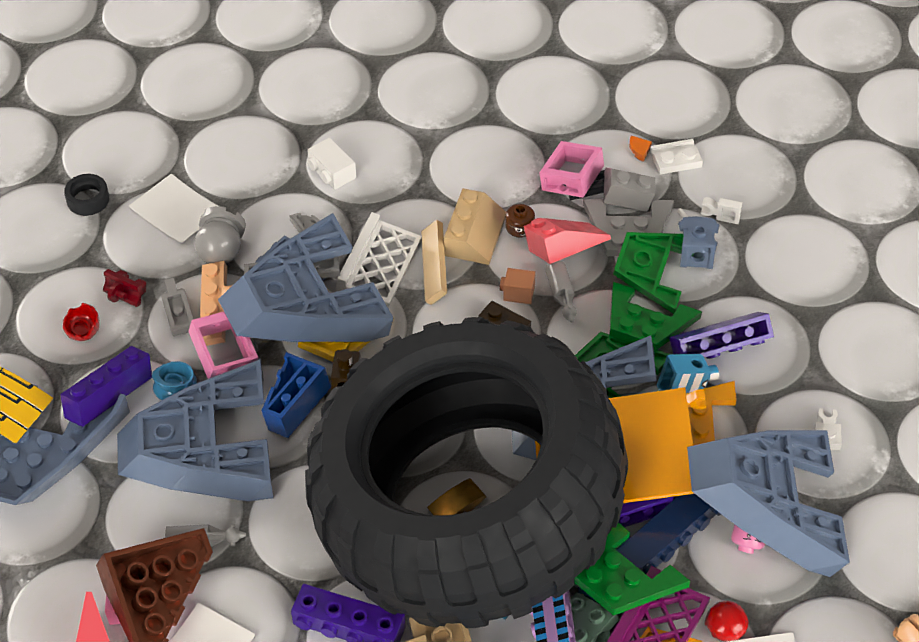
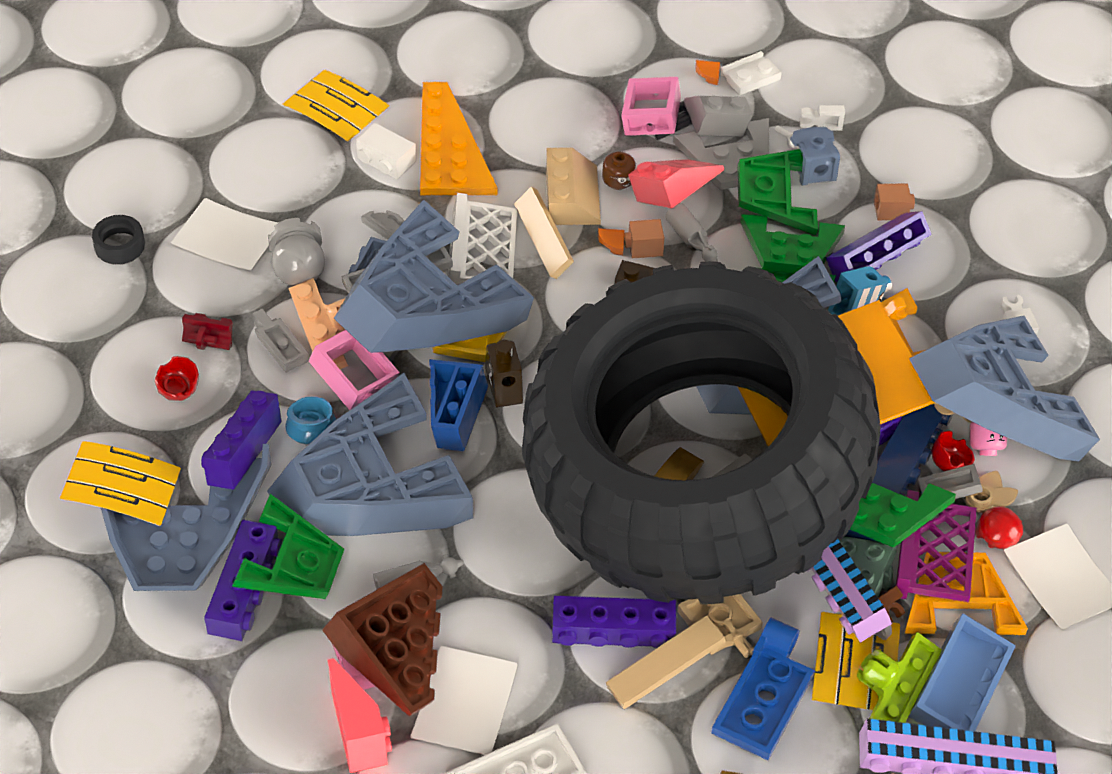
camera: 20 degrees left, 0 degrees up
none -> dark purple brick [204,519,282,641]
none -> green wing [232,494,345,599]
none -> yellow sticker [282,70,389,141]
none -> light orange wing [420,82,498,195]
none -> orange tile [598,228,624,255]
none -> nougat brick [874,183,915,221]
none -> light grey tile [918,464,983,499]
none -> red hair [931,430,975,472]
none -> tan plate [965,470,1018,513]

